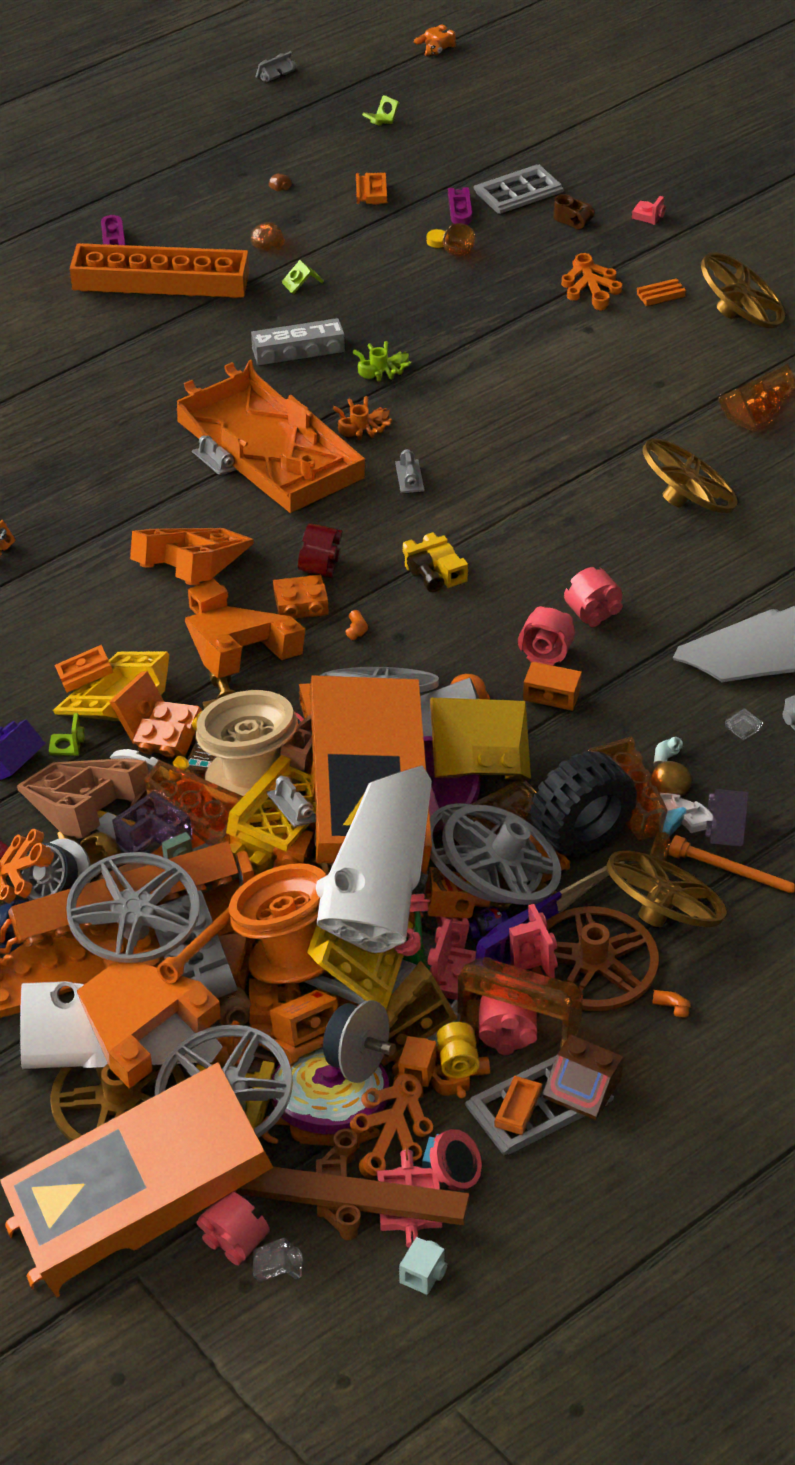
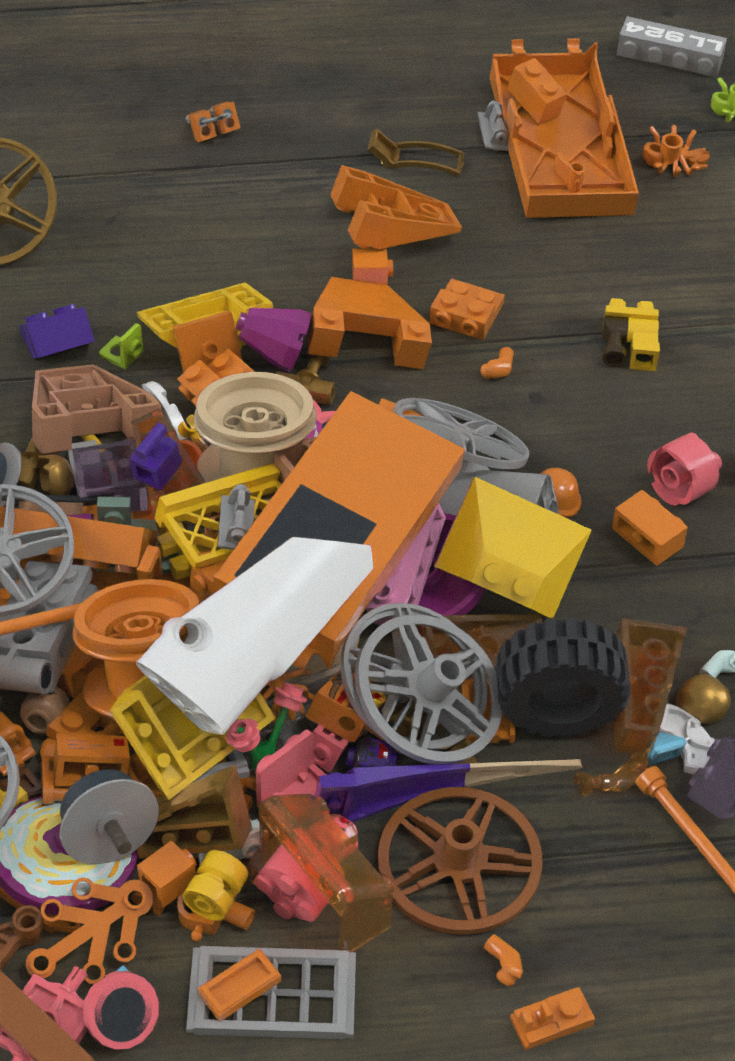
camera: 30 degrees right, 5 degrees up
orange plate [55,645,114,693] -> none
dark red brick [298,523,343,578] -> none
light grey hinge [395,449,424,493] -> none
coral bracket [509,904,558,980] -> none
reddish brown slope [543,1034,624,1120] -> none
pearl gold wheel [607,851,727,927] -> none
none -> dark purple brick [129,423,182,491]
none -> magenta cone [235,308,311,373]
none -> pearl gold piece [367,129,464,176]
none -> orange brick [507,58,567,125]
none -> orange plate [510,987,595,1050]

